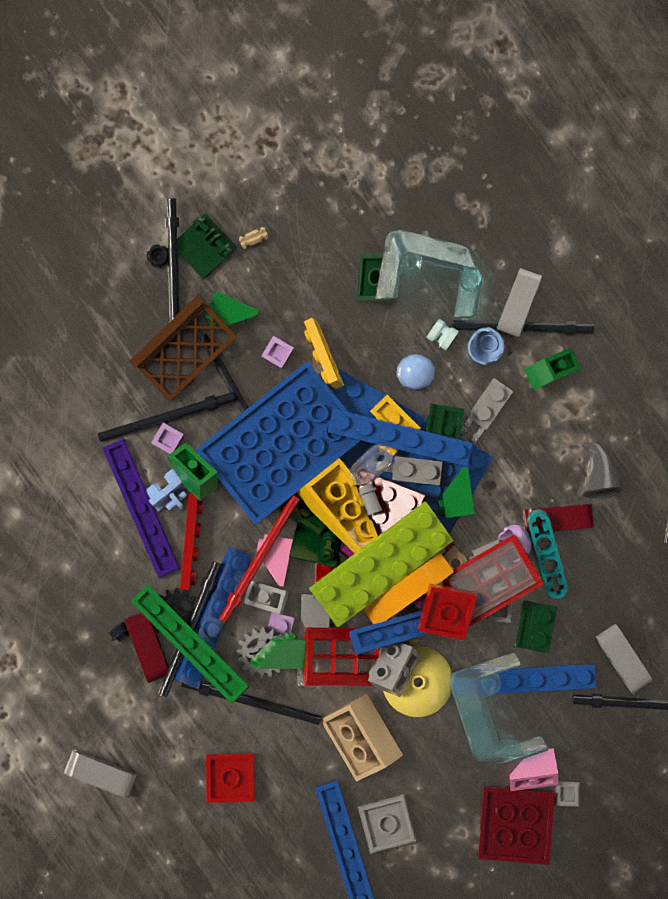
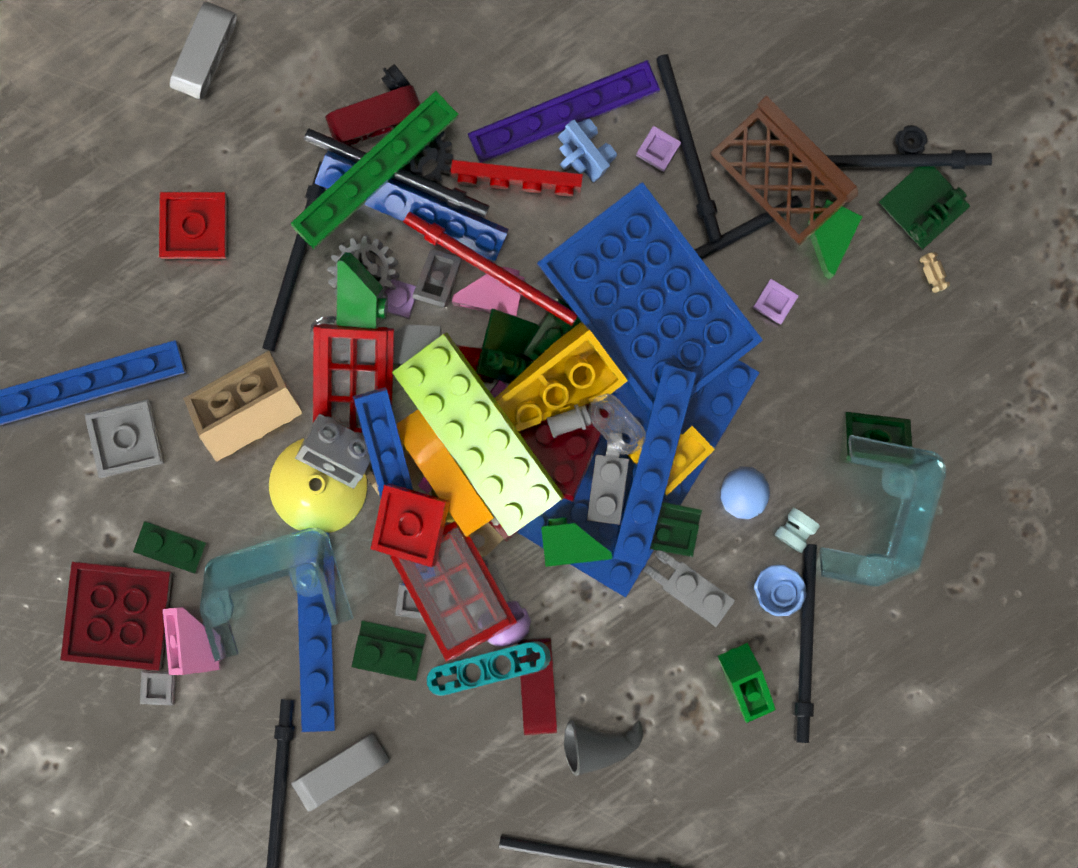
camera: 90 degrees right, 0 degrees up
green slope [168,443,218,501] -> none
yellow plate [304,318,344,389] -> none
light grey beam [497,268,543,337] -> none
none -> dark green plate [133,521,208,574]

